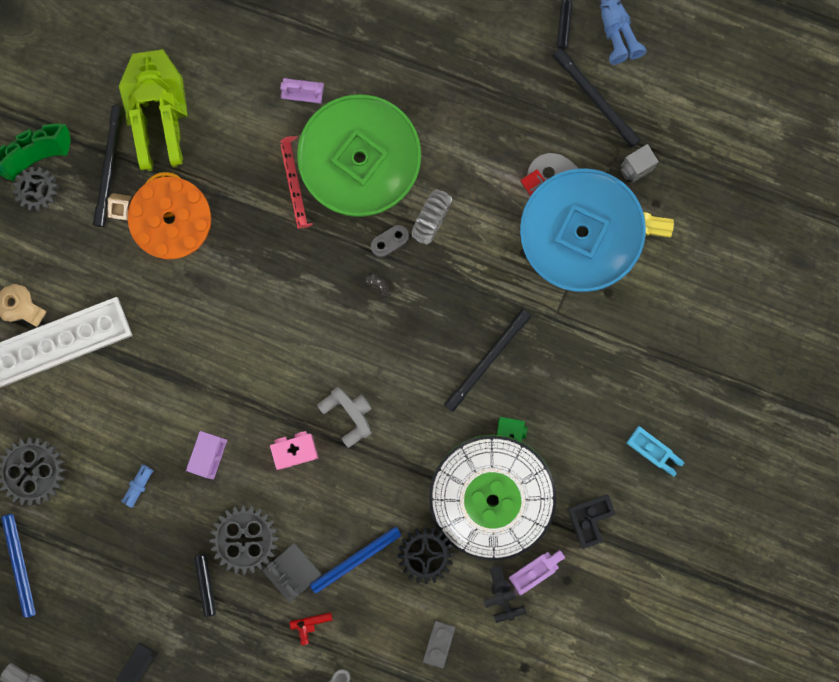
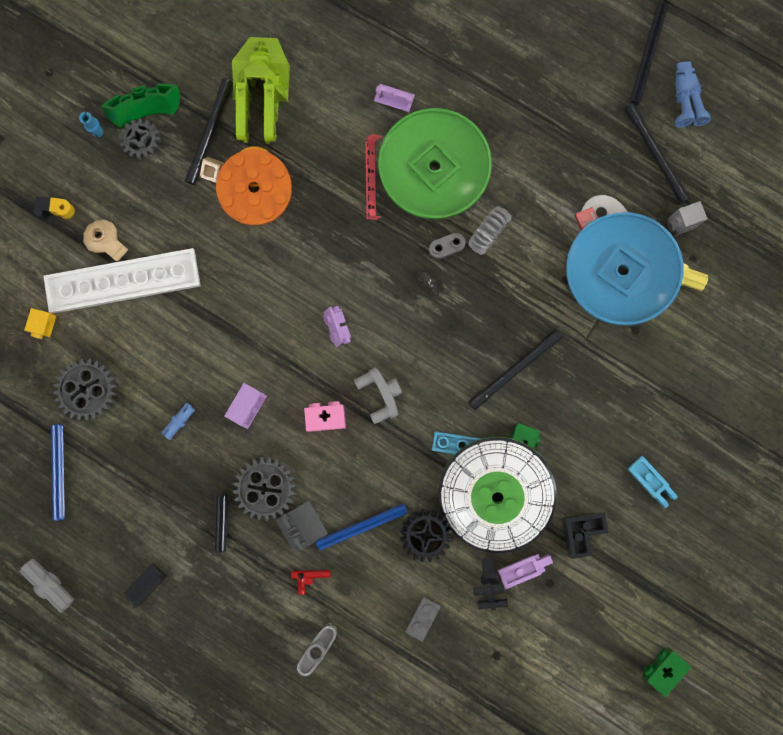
camera: 10 degrees right, 0 degrees up
none -> lavender hinge [324,306,351,347]
none -> medium azure tile [432,432,480,454]
none -> green brick [642,647,692,698]

